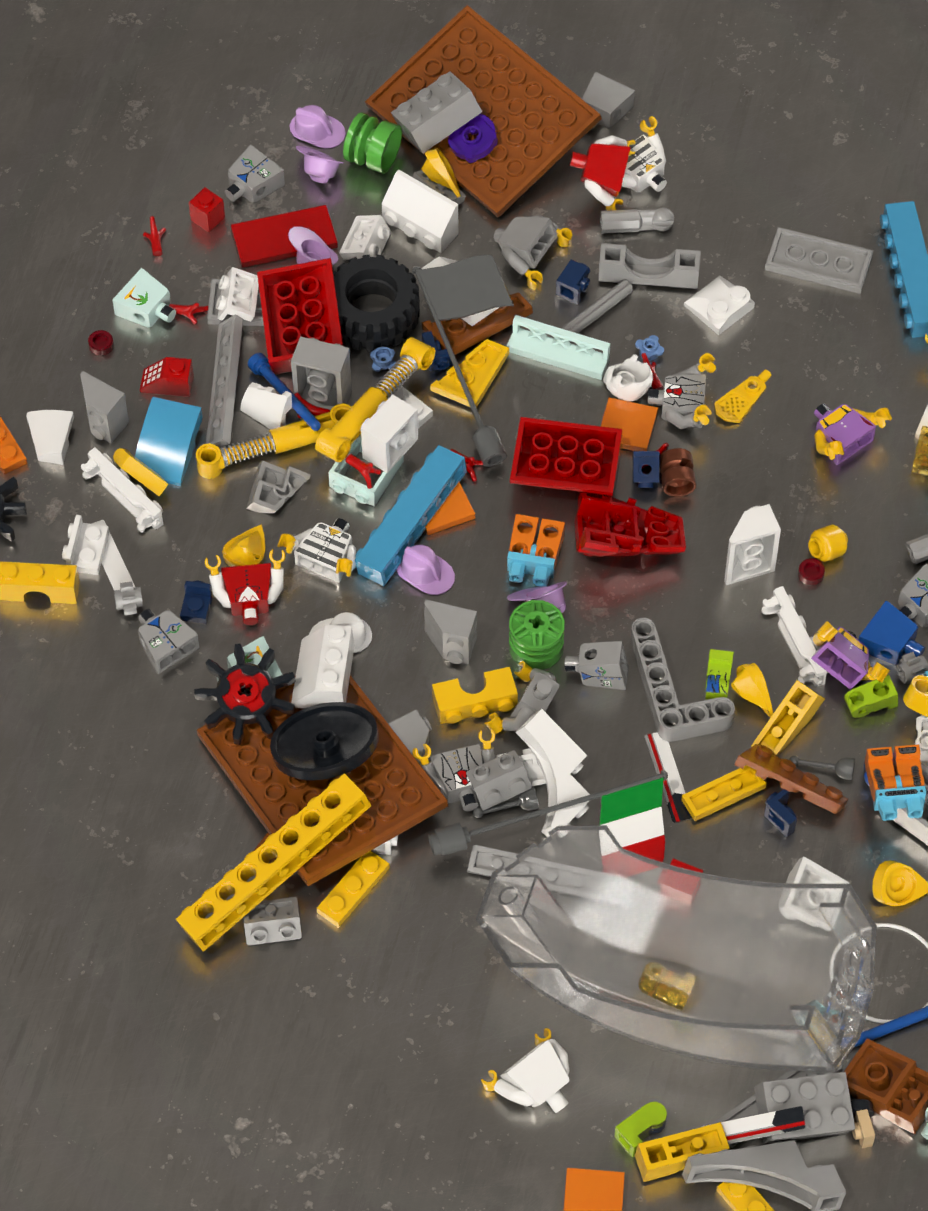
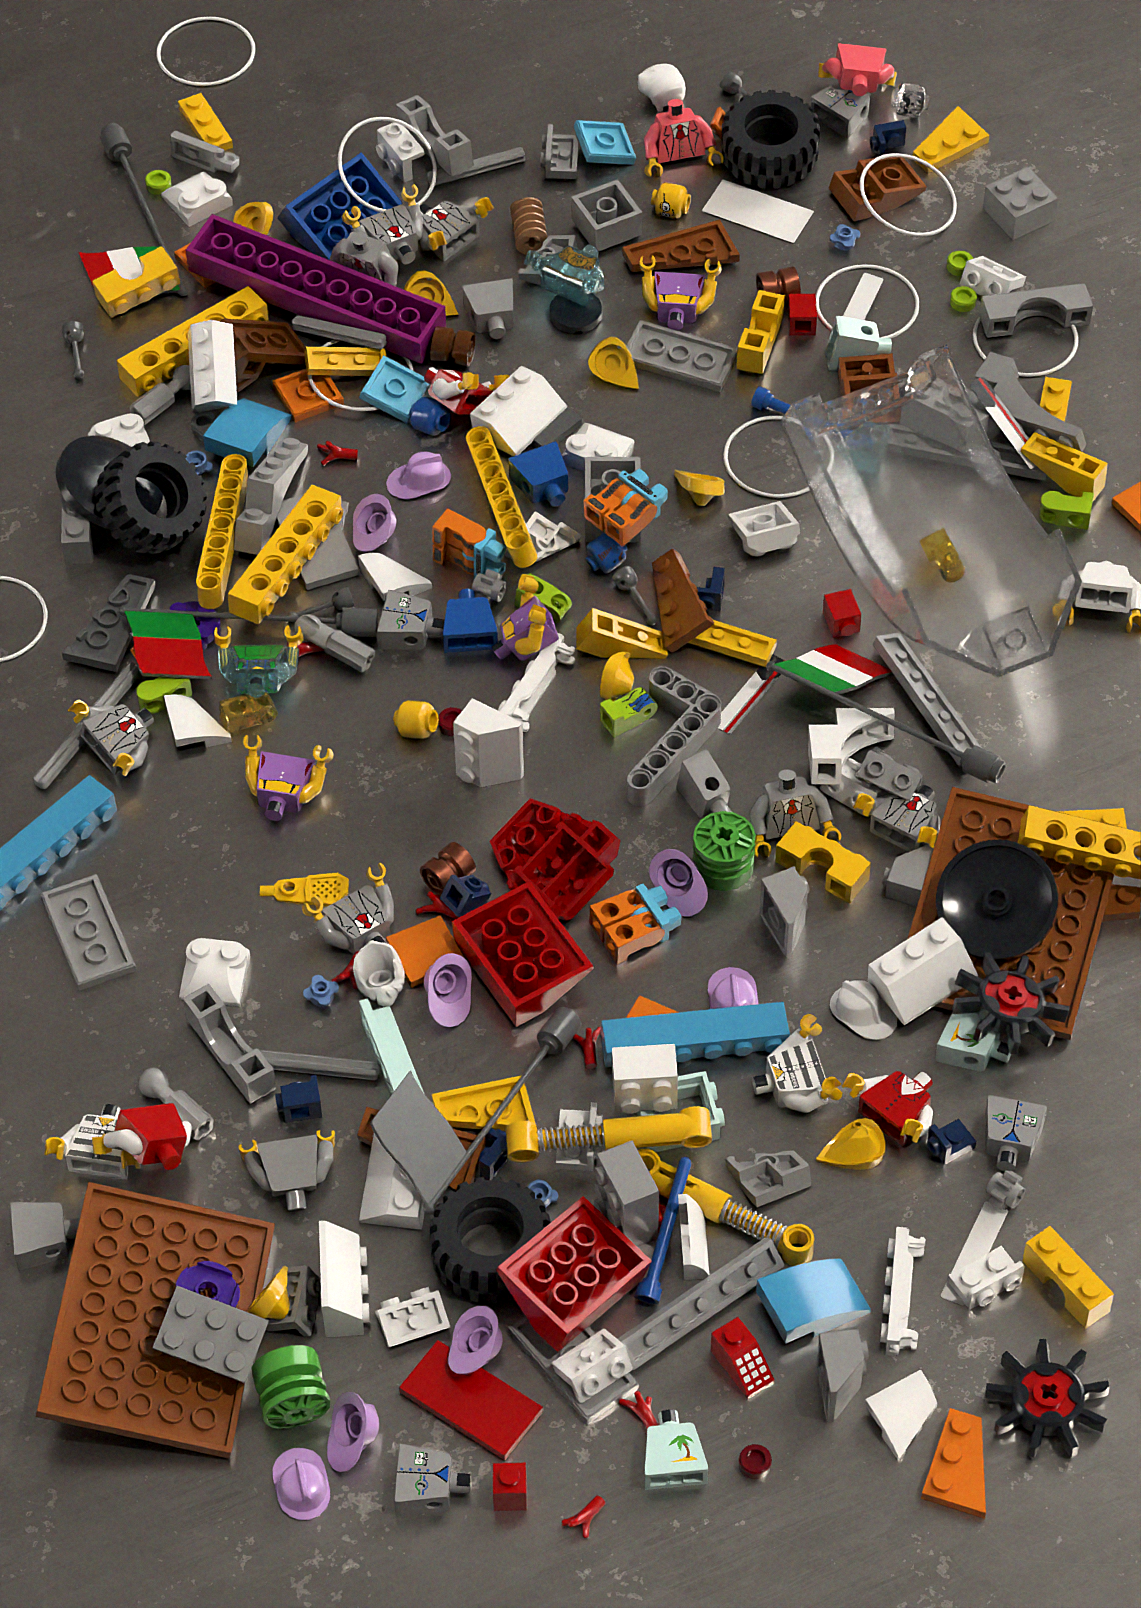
camera: 130 degrees left, 5 degrees down
yellow piece [113,448,168,497] -> none
red bar [346,454,381,489] -> none
none -> lavender piece [424,953,472,1027]

